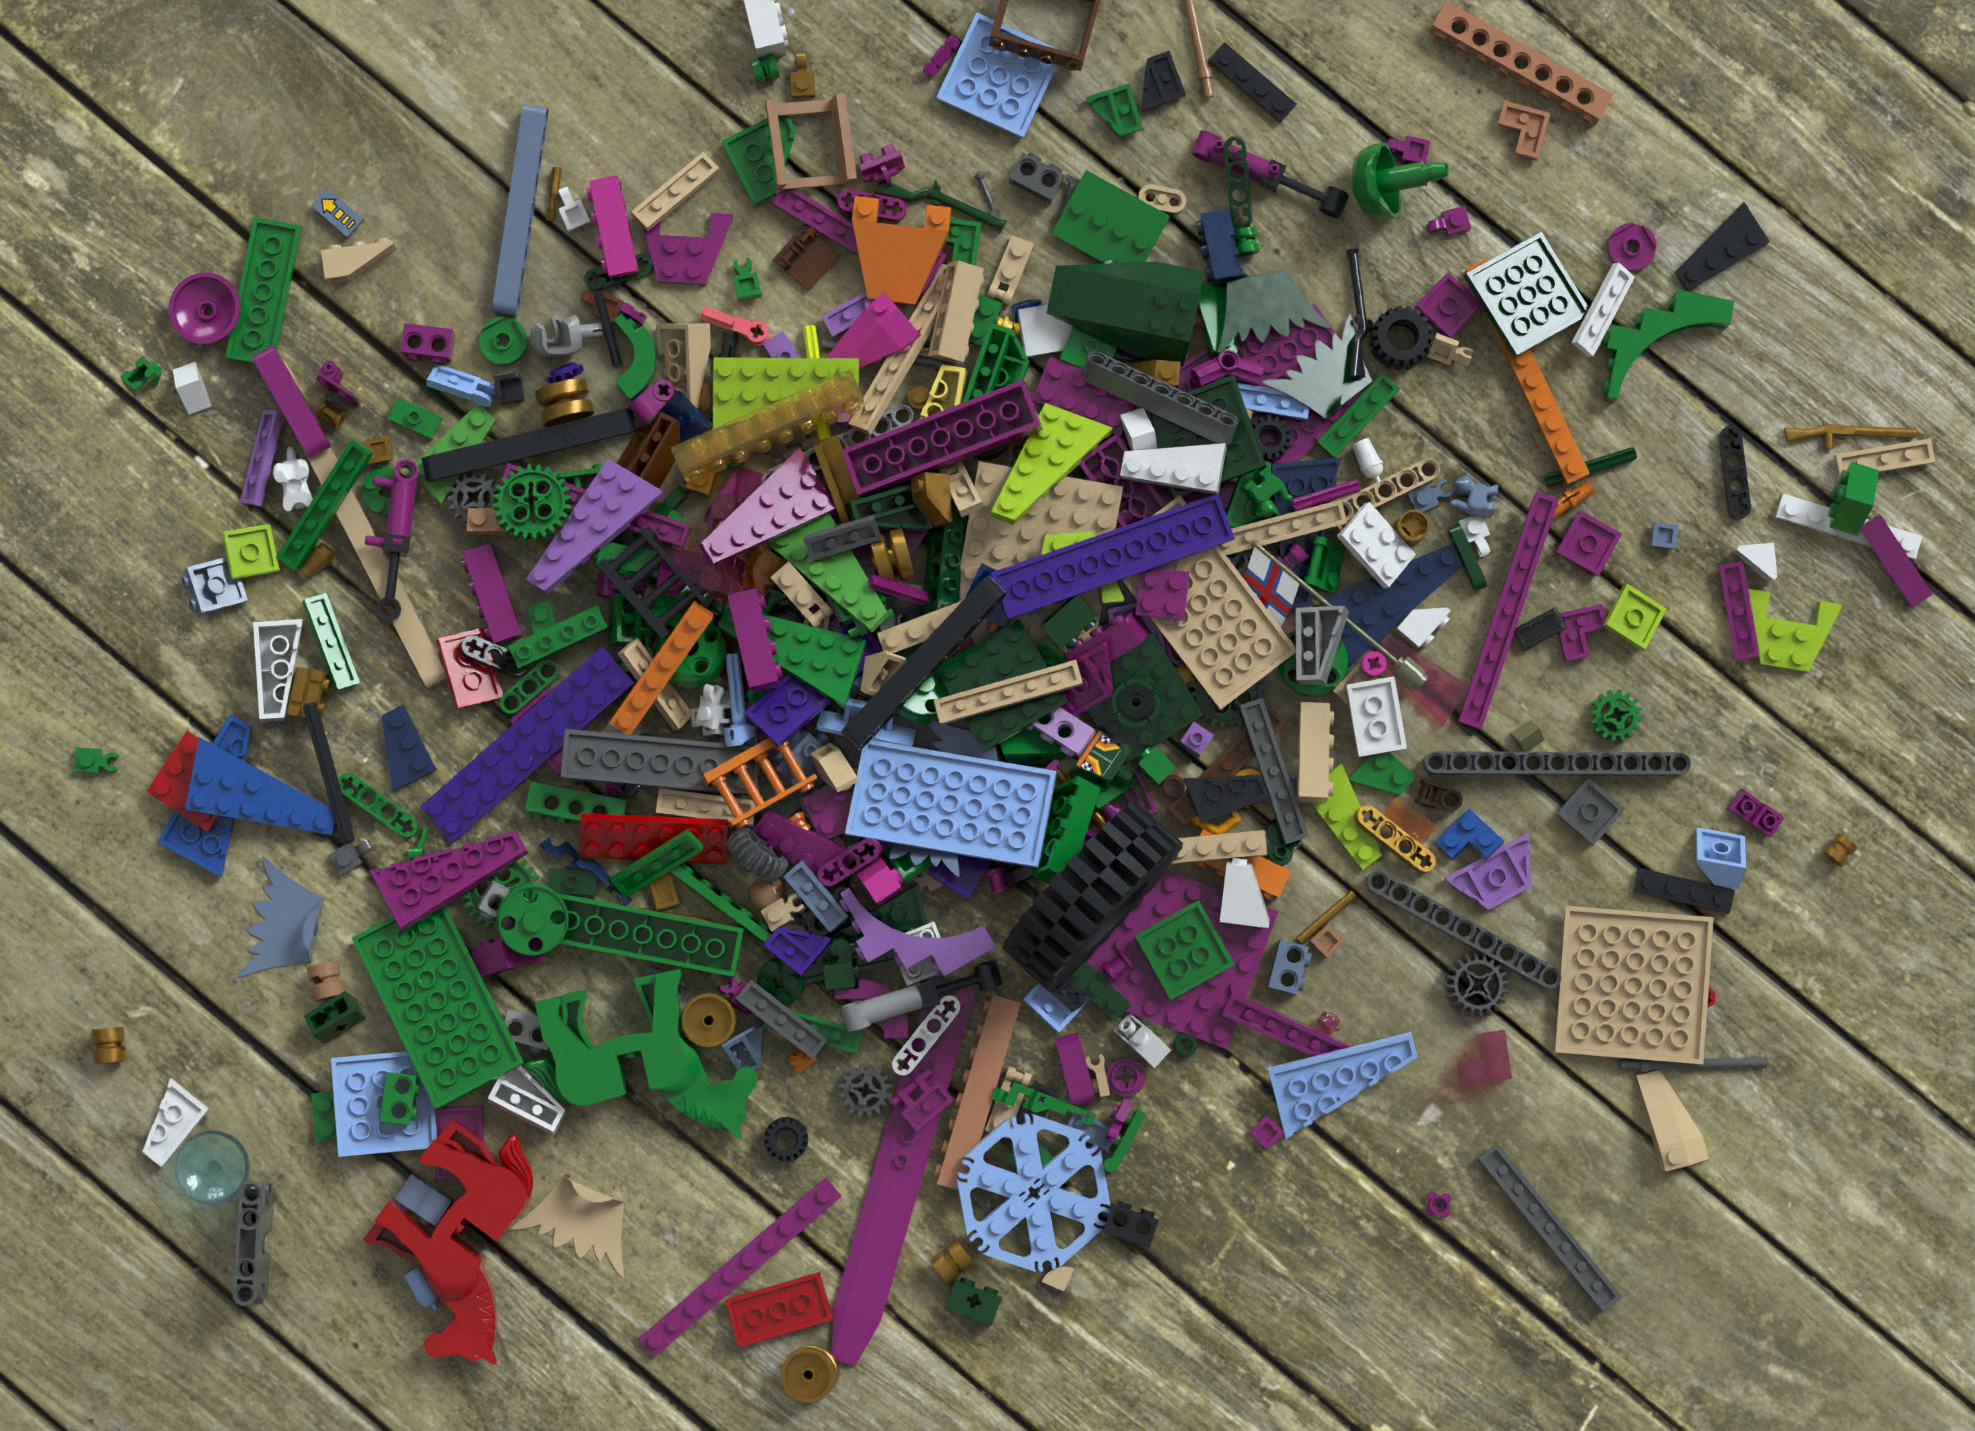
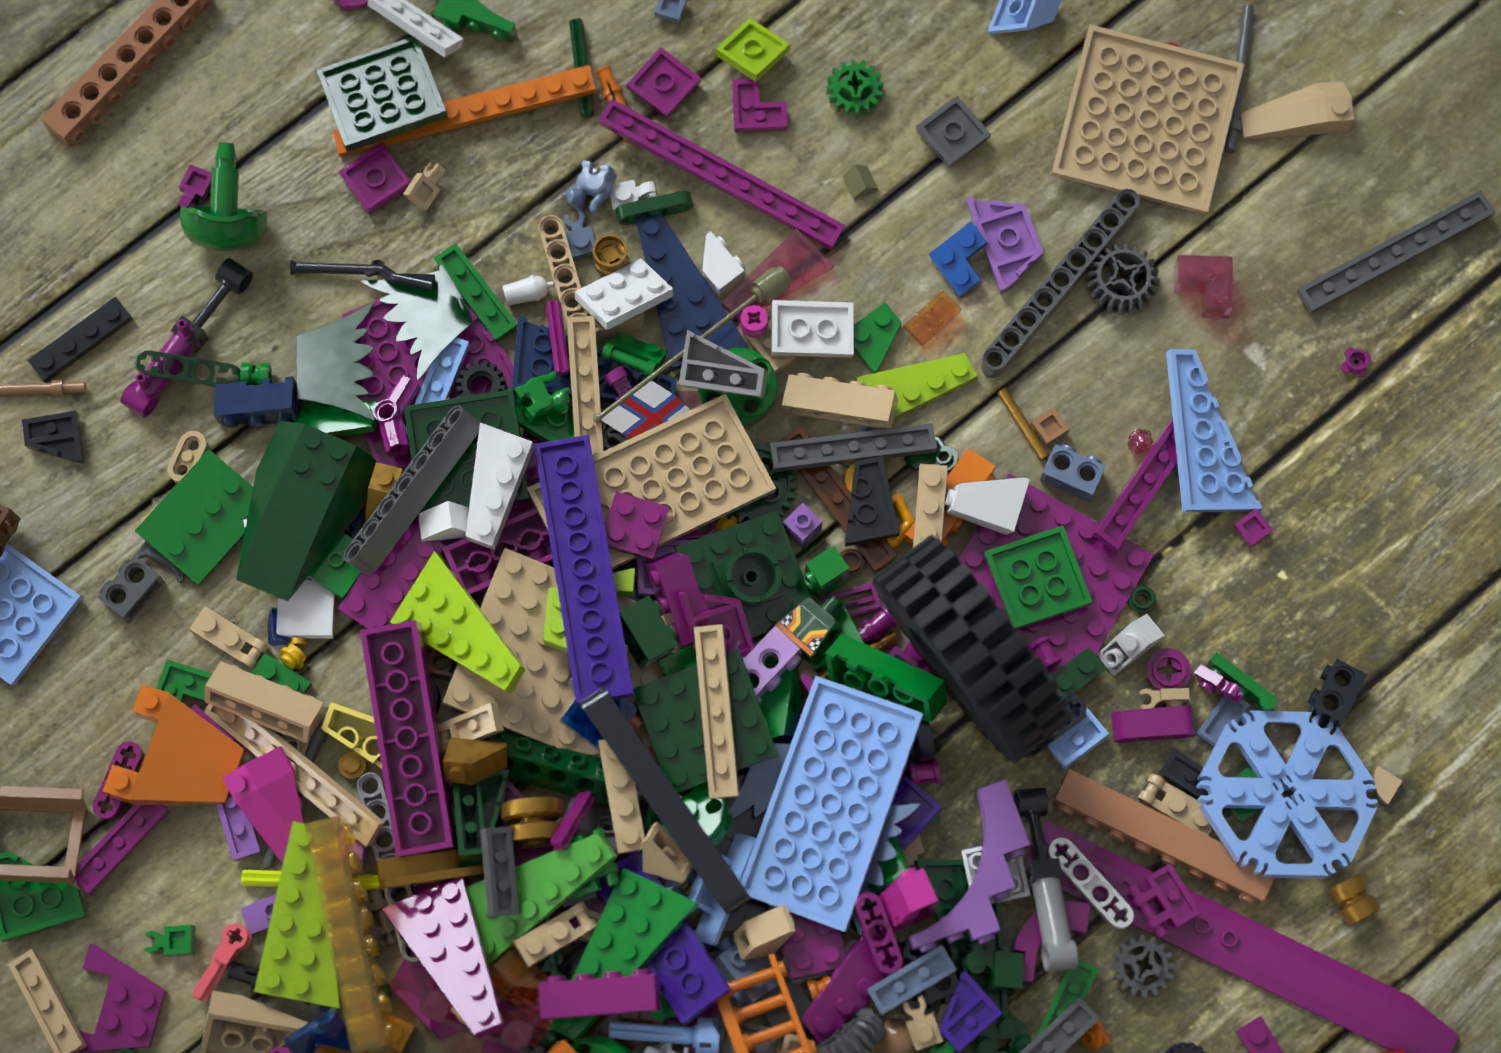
camera: 75 degrees left, 10 degrees down
clear orange plate [698,382,713,410] -> none
reddish brown hinge [773,224,840,291] -> none
magenta hips [859,144,905,186] -> none
dark green piece [874,180,1007,232] -> none
dark green brick [945,1277,1002,1326] -> none
green wedge [962,323,1030,403] -> none
dark grey hinge [975,171,1000,218] -> none
green piece [991,1082,1096,1126] -> none
green wing [1086,83,1144,137] -> none
pearl gold beam [1354,805,1436,874] -> none
black tyre [1370,306,1433,370] -> none
dark brown piece [1414,779,1463,813] -> none
dark grey beam [1423,751,1691,776] -> none
magenta plate [1426,206,1471,236] -> none
nougat plate [1497,101,1550,161] -> none
pearl dark grey plate [1514,607,1568,651] -> none
black plate [1633,868,1735,914] -> none

